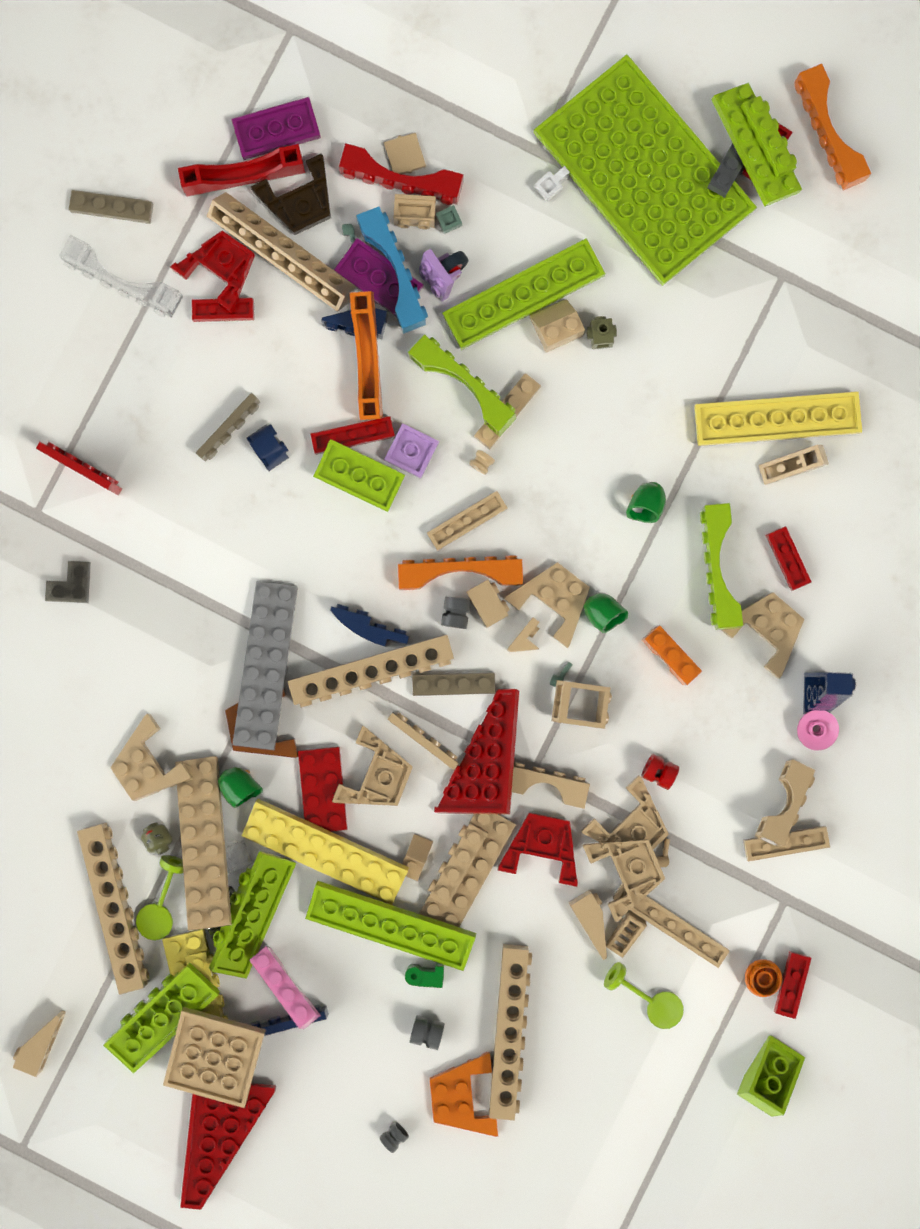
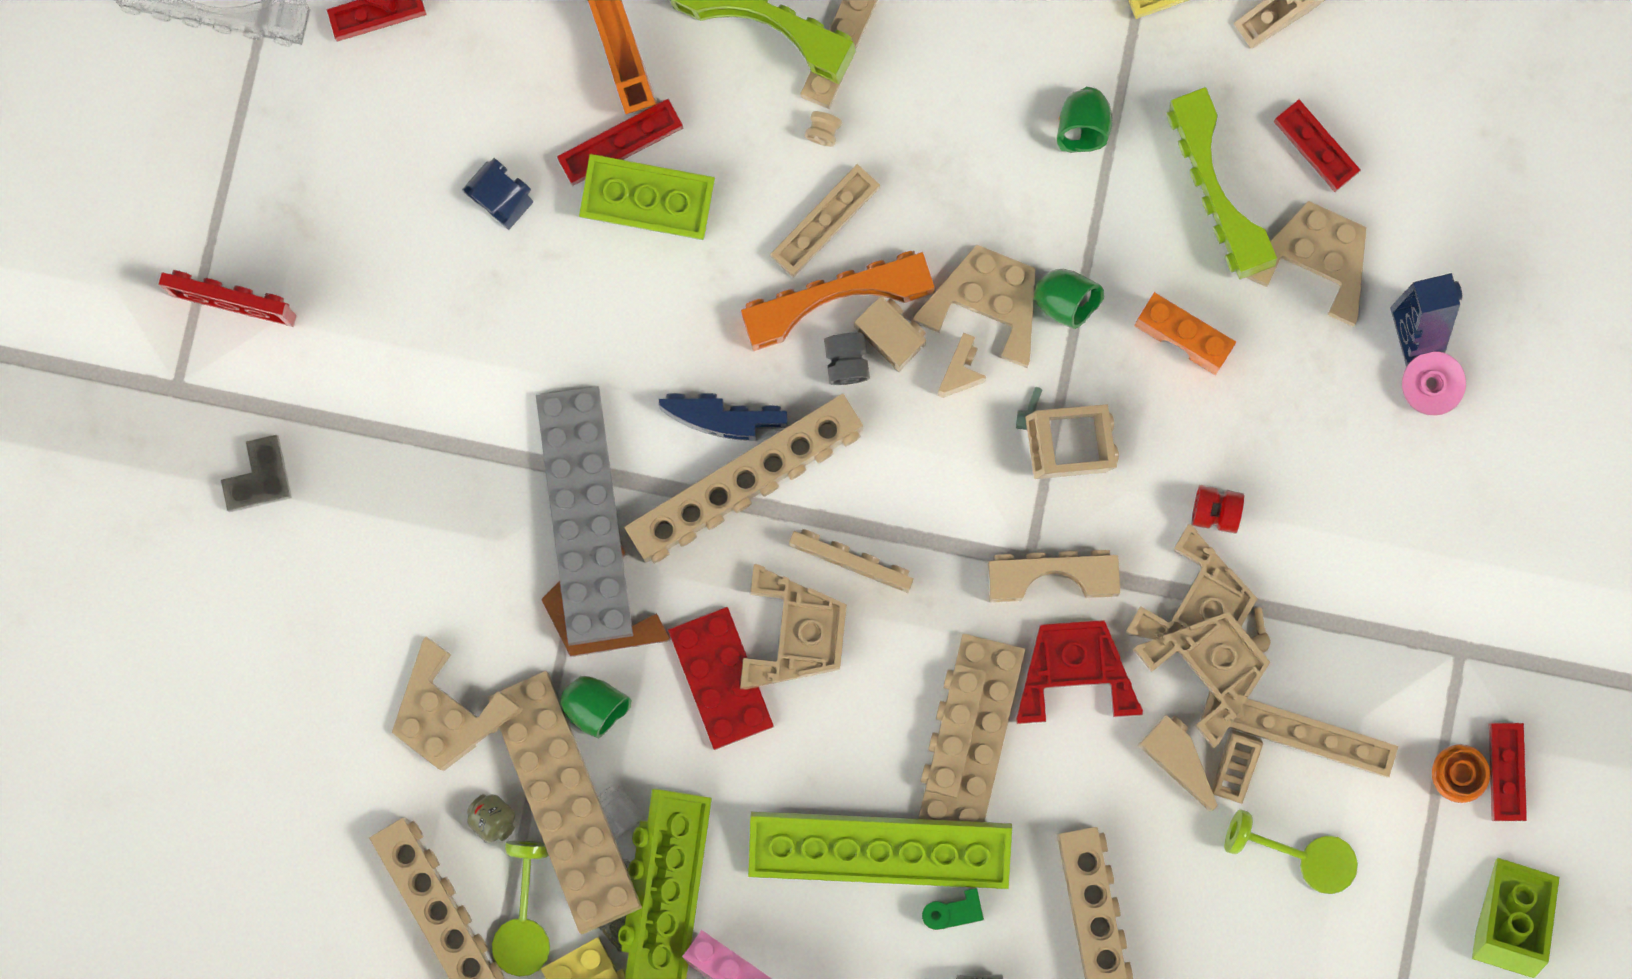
camera: 10 degrees left, 5 degrees down
dark tan plate [196,392,260,461] -> none
light yellow plate [242,799,409,905] -> none
lavender plate [384,423,439,479] -> none
tan slope [402,834,433,881] -> none
dark tan plate [412,673,495,696] -> none
red wing [434,689,519,814] -> none
tan plate [743,826,830,862] -> none
tan arch [755,759,815,847] -> none

